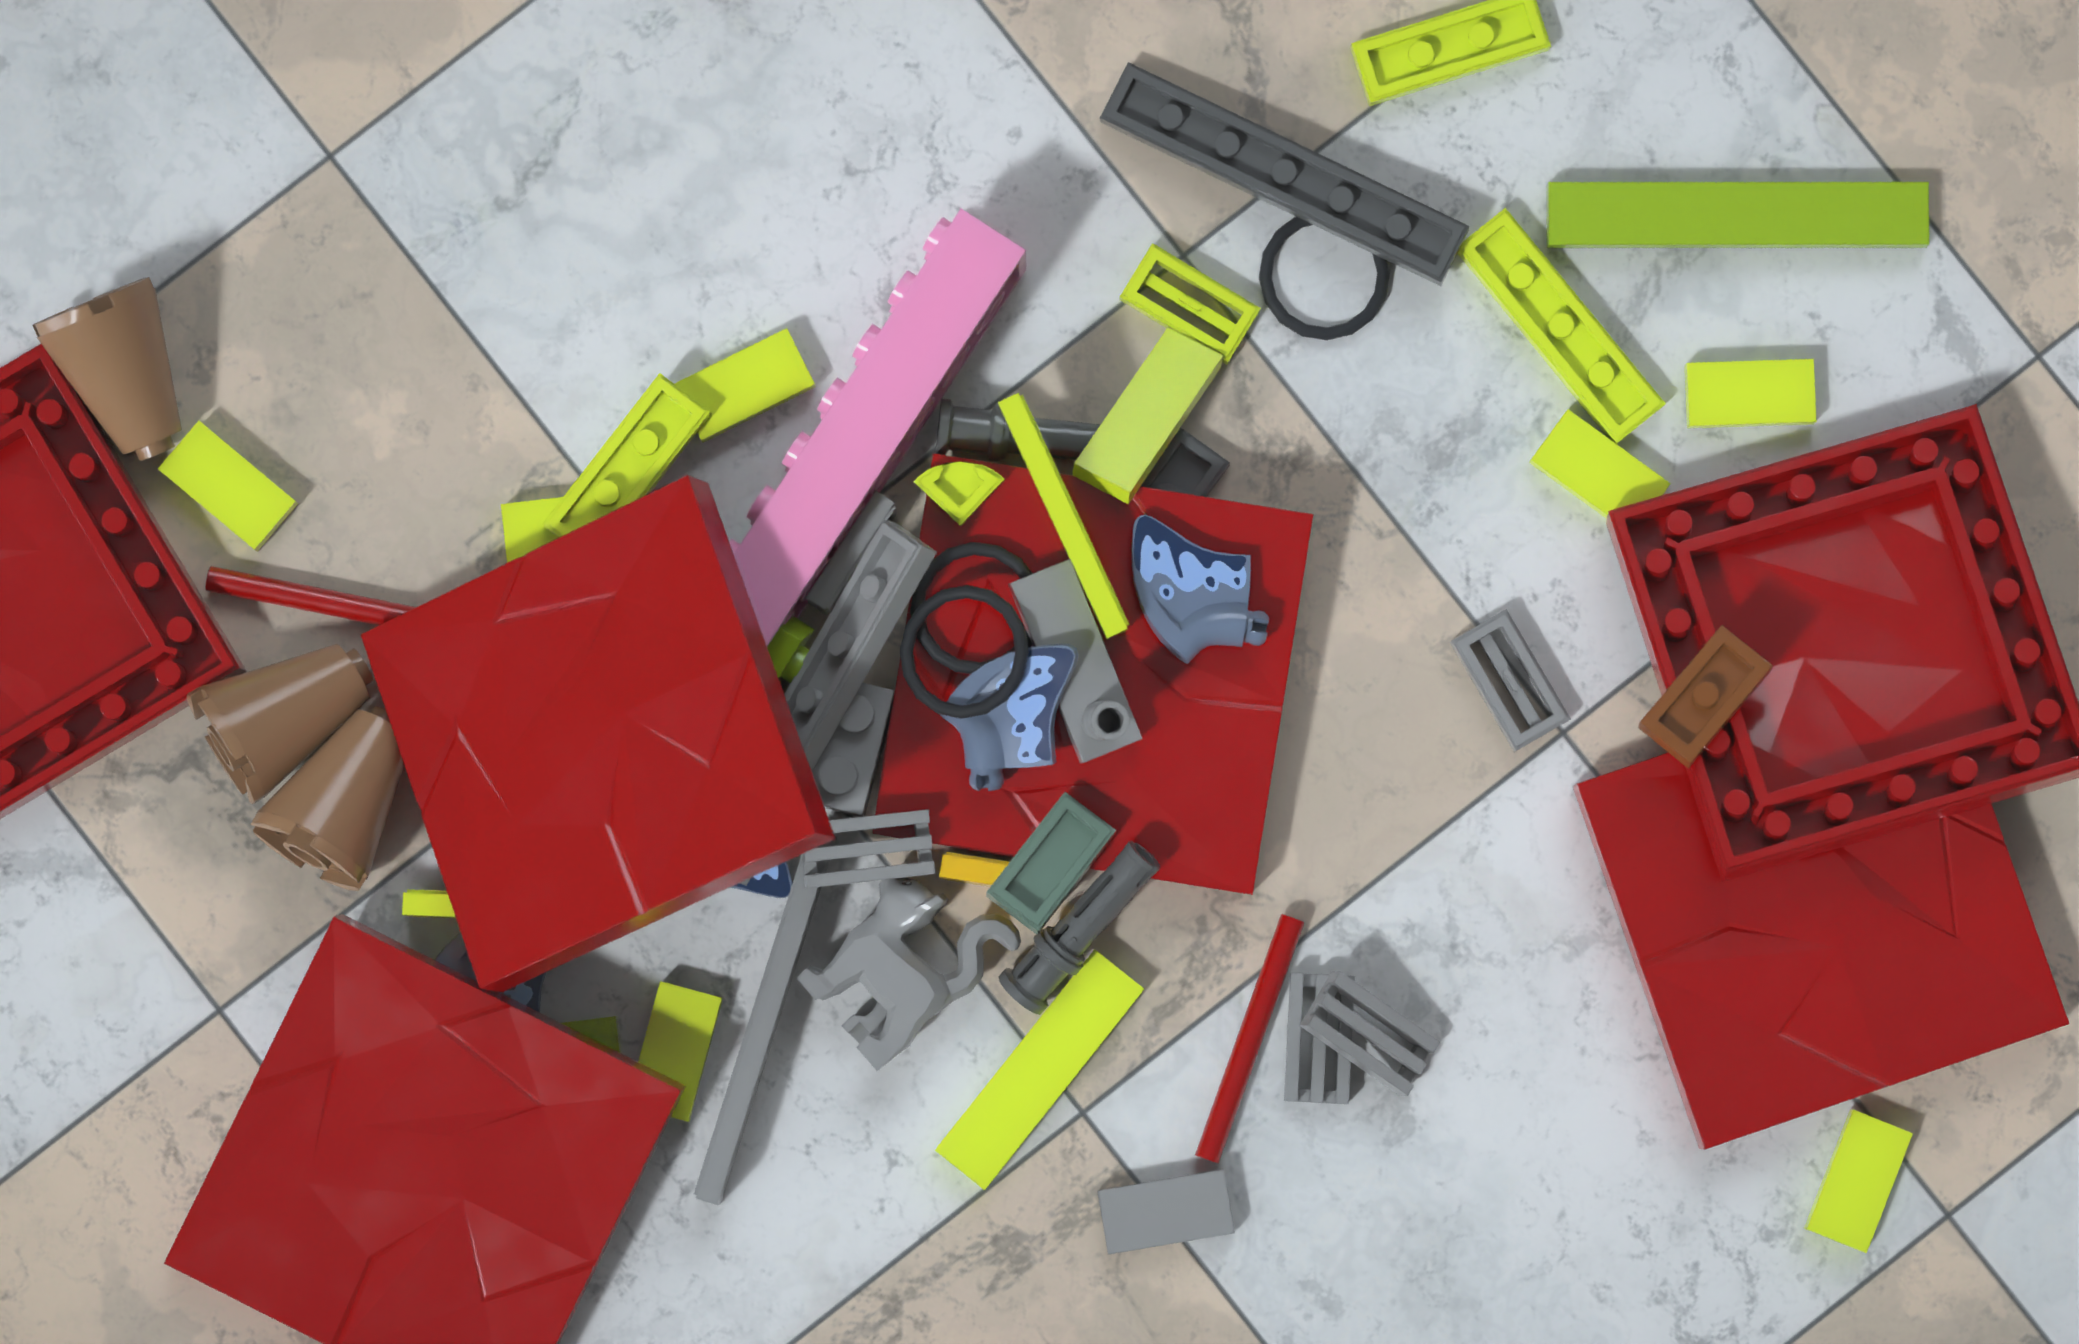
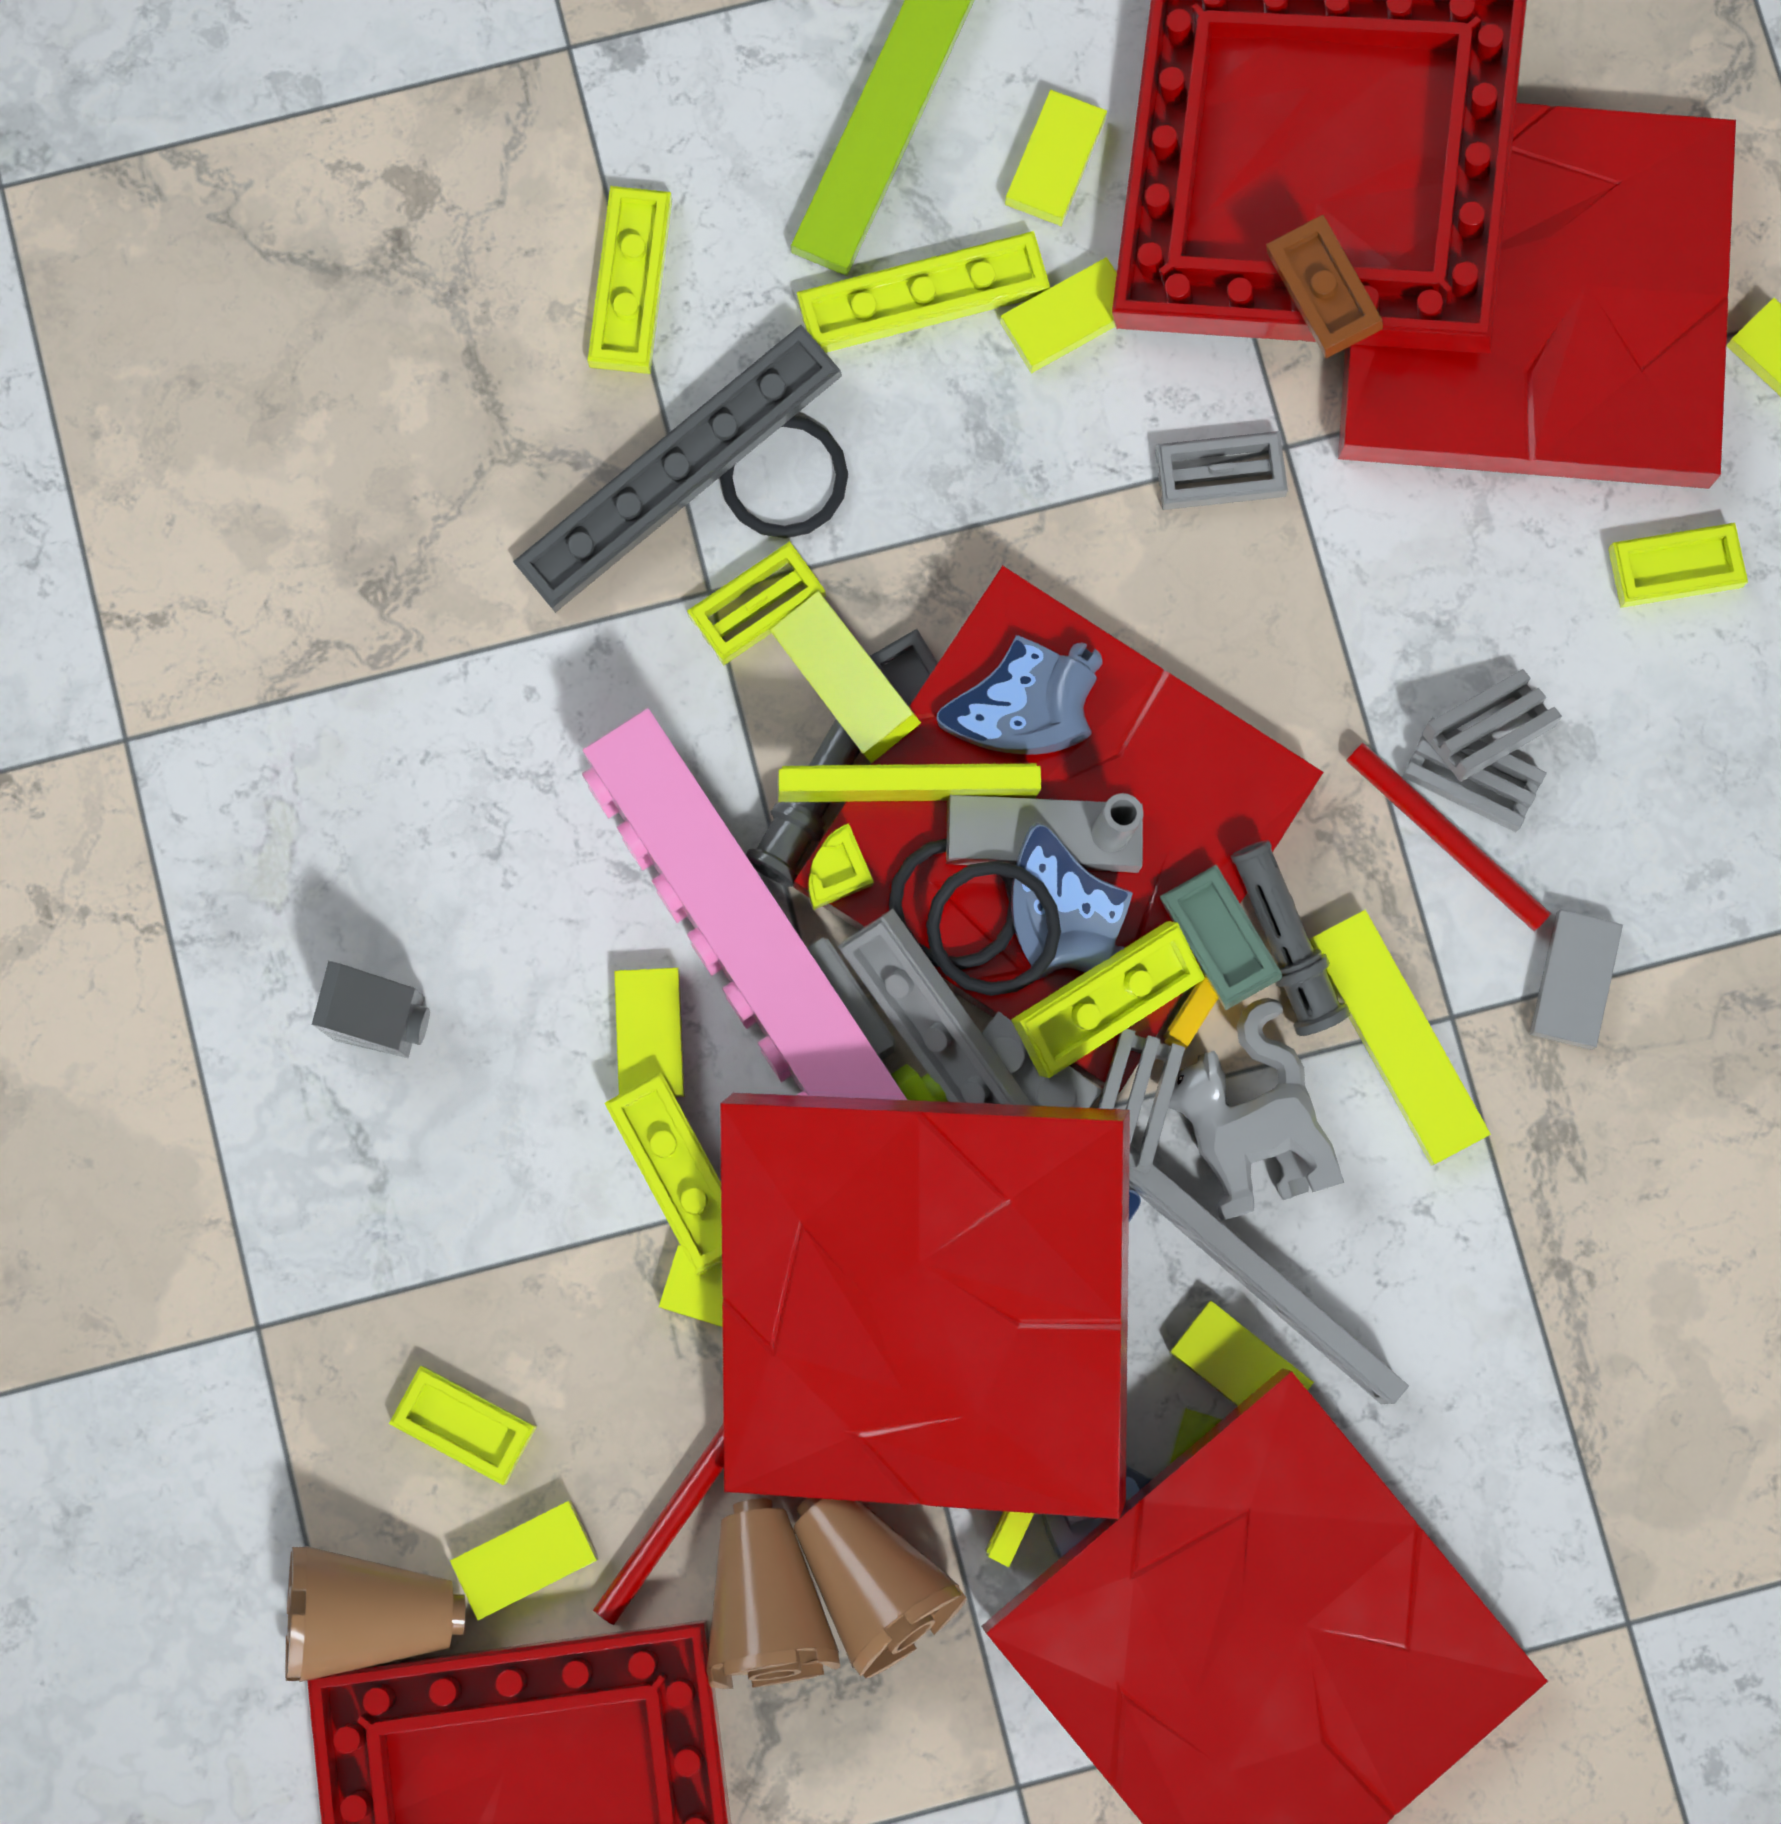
camera: 65 degrees left, 5 degrees down
none -> dark grey slope [311,961,430,1058]
none -> neon yellow tile [389,1365,537,1485]
none -> neon yellow tile [1011,921,1205,1078]
none -> neon yellow tile [1608,523,1748,608]

